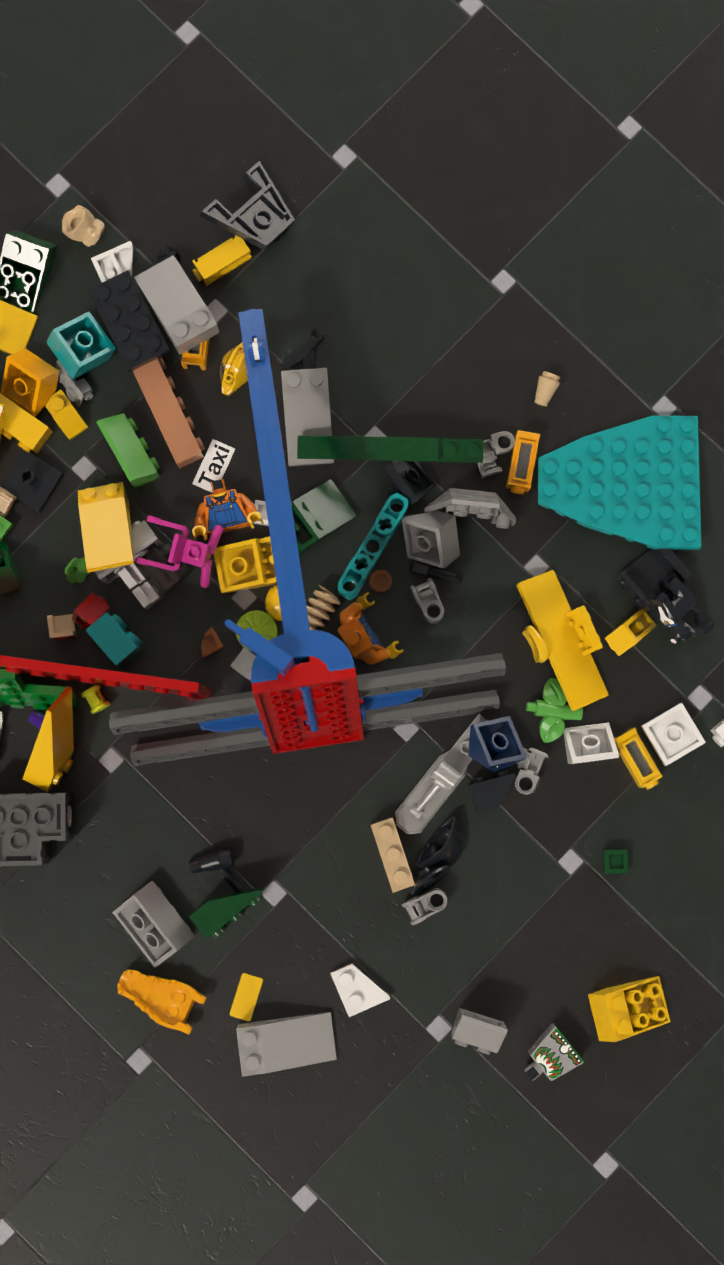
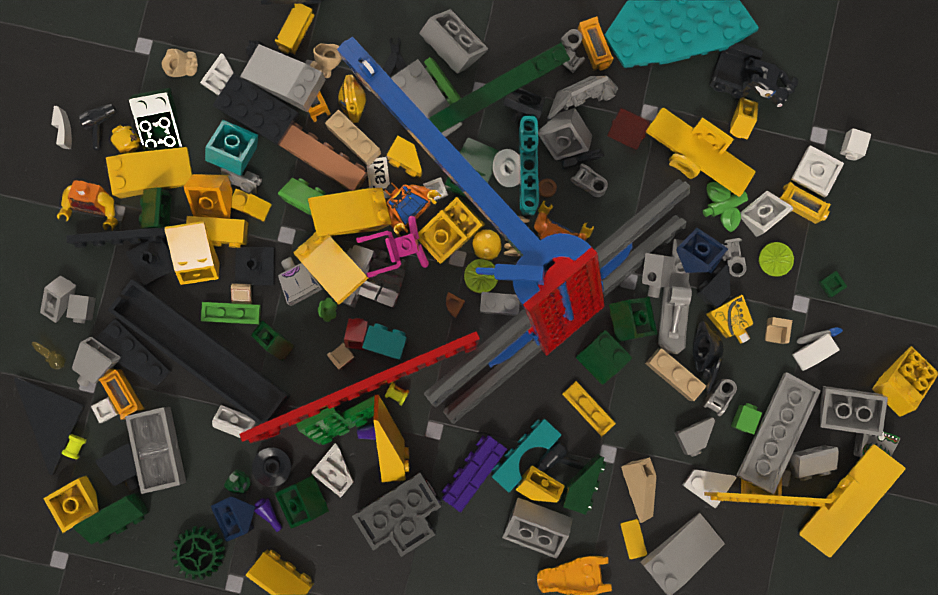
camera: 30 degrees left, 0 degrees up
none -> light grey torso [278,257,323,306]
none -> yellow slope [308,187,391,237]
none -> tan hair [310,43,342,78]
none -> tan brick [325,110,381,167]
none -> yellow slope [387,136,422,177]
none -> light grey slope [419,9,488,74]
none -> bright green plate [424,57,461,105]
none -> dark purple brick [442,435,507,512]
none -> teal arch [491,418,561,493]
none -> white dish [493,149,520,187]
none -> yellow slope [516,466,565,502]
none -> yellow tile [562,381,616,437]
none -> dark green slope [575,330,632,385]
none -> clear red piece [607,108,650,150]
none -> dark green slope [609,297,657,342]
none -> tan slope [621,457,656,523]
none -> light grey torso [642,253,675,298]
none -> light grey slope [675,417,715,457]
none -> yellow bracket [704,478,833,507]
none -> torso [706,295,753,344]
none -> bright green brick [731,403,762,435]
none -> light grey plate [736,372,821,495]
none -> lime wheel [759,242,794,277]
none -> tan panel [765,317,792,344]
none -> white slope [792,334,839,371]
none -> light grey piece [797,327,843,344]
none -> yellow bracket [799,444,905,557]
none -> light grey slope [820,386,888,436]

